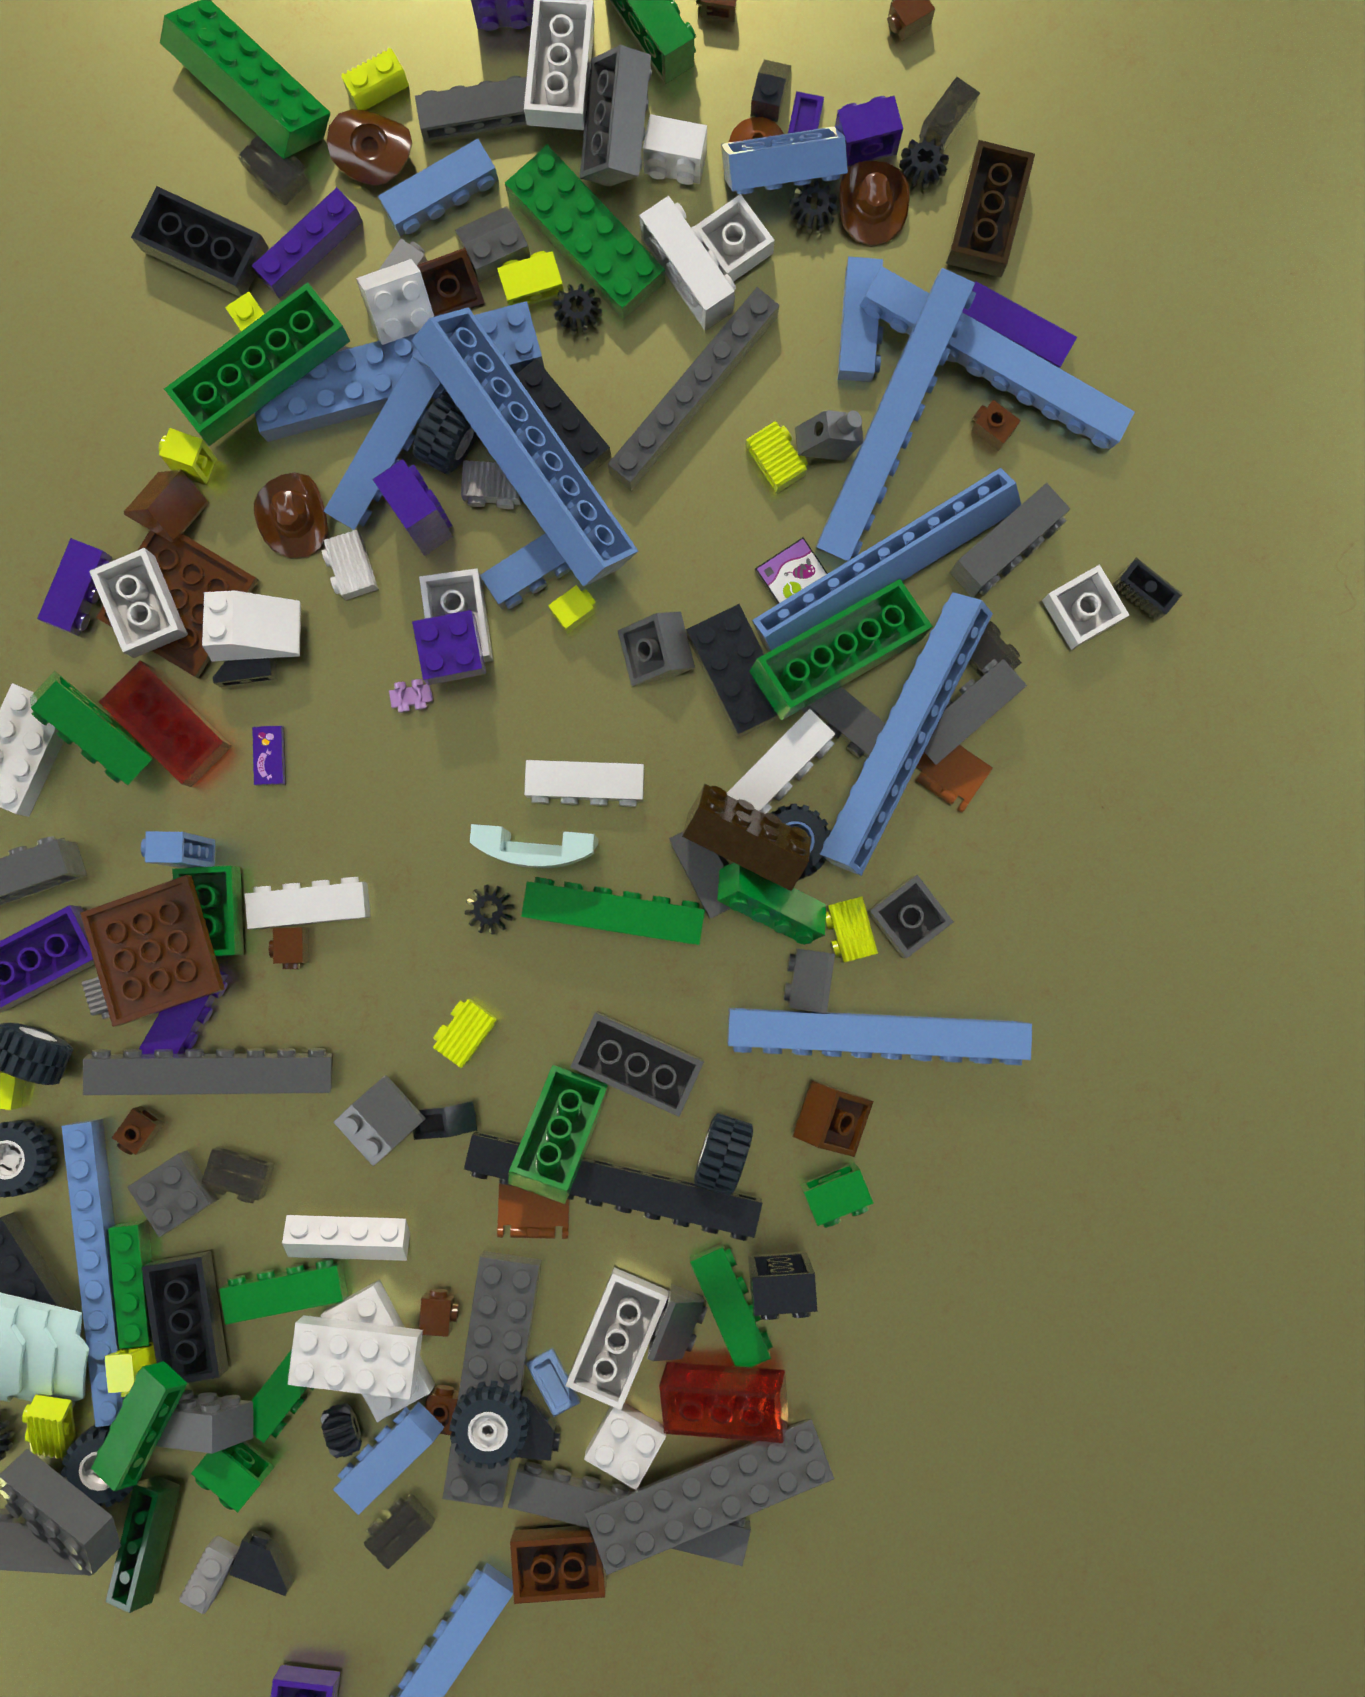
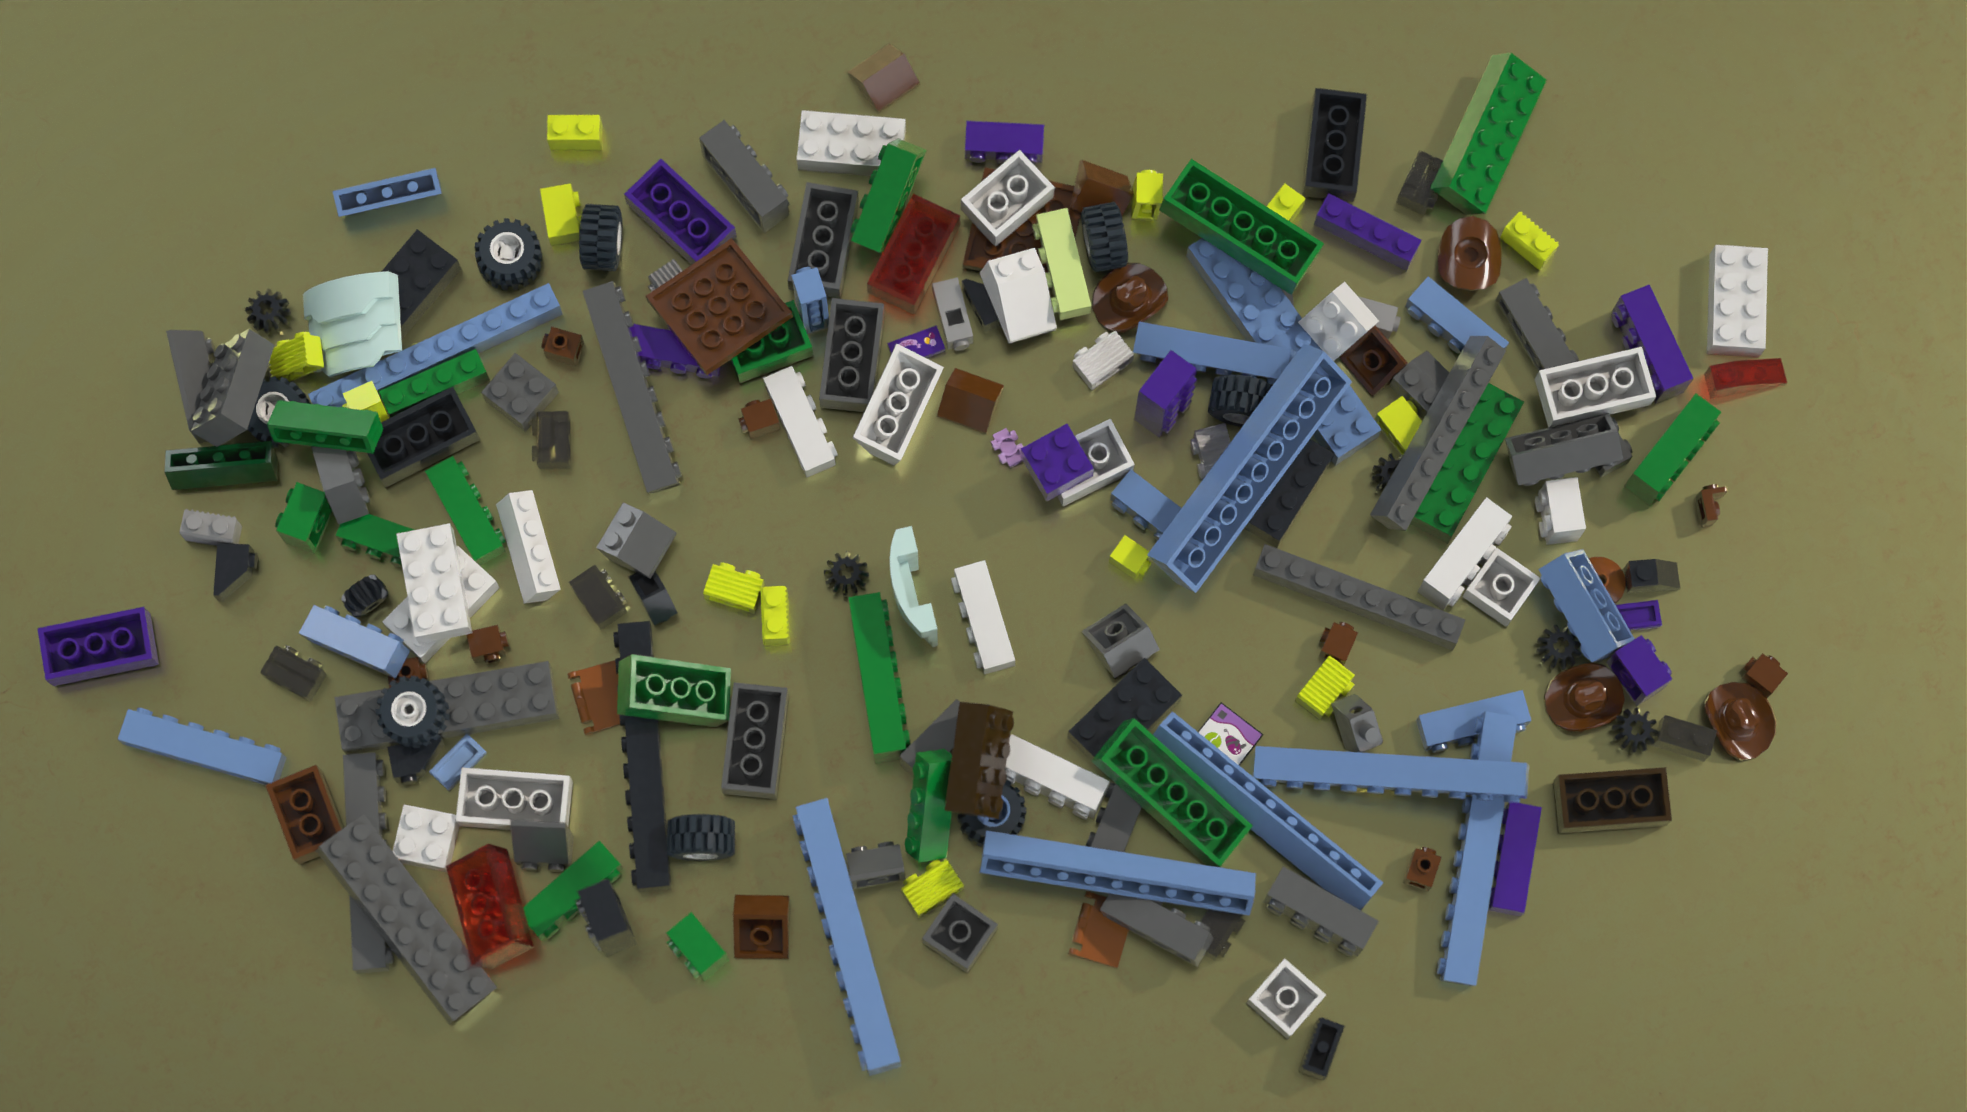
camera: 65 degrees right, 10 degrees down
none -> clear smoke brick [569,565,628,630]
none -> neon yellow brick [760,586,790,646]
none -> dark grey brick [788,182,859,299]
none -> dark grey brick [819,298,885,412]
none -> white slope [852,344,944,465]
none -> light grey brick [932,277,973,351]
none -> reddish brown slope [937,368,1004,434]
none -> yellowish green brick [1032,208,1091,320]
none -> black wheel [1081,202,1128,272]
none -> reddish brown brick [1319,622,1358,666]
none -> dark grey brick [1370,336,1506,531]
none -> reddish brown hat [1705,682,1776,761]

